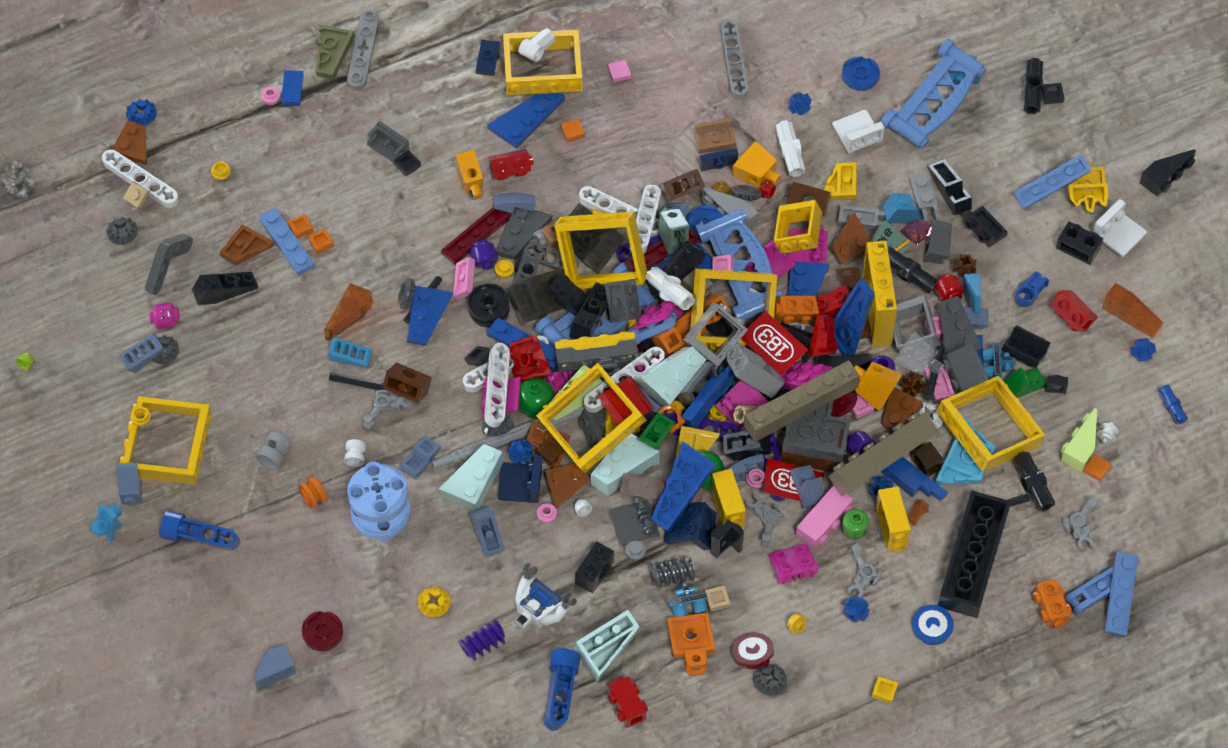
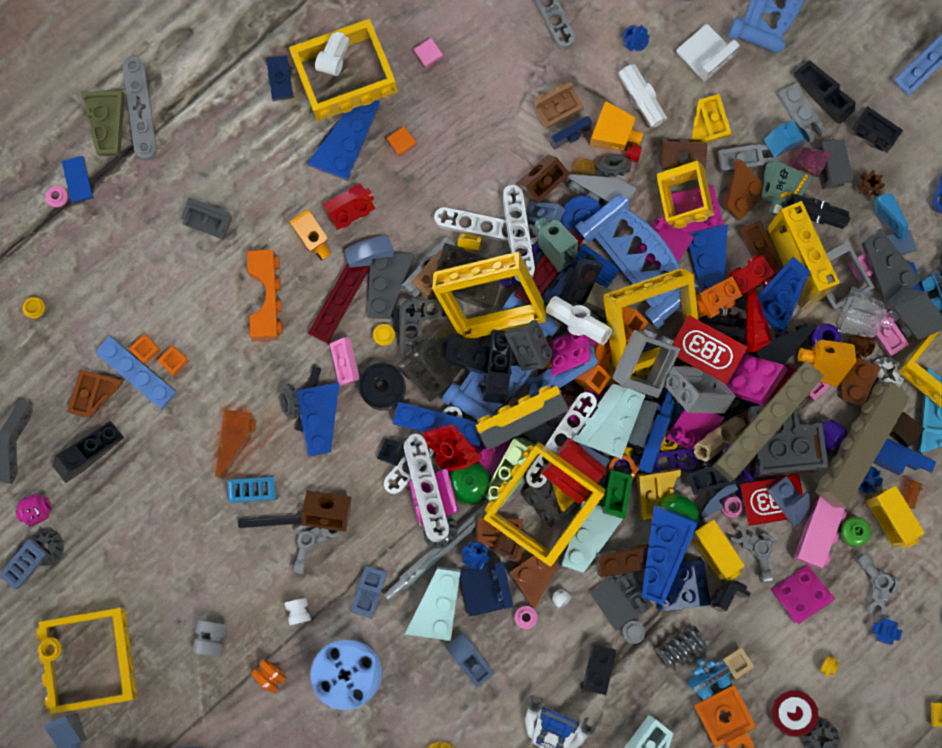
camera: 20 degrees left, 20 degrees up
black plate [394,150,421,176] -> none
dark purple head [470,240,498,270] -> none
bright pink plate [712,254,734,271] -> none
black bar [925,345,944,400] -> none
red head [935,274,964,301] -> none
none -> orange arch [247,250,283,342]

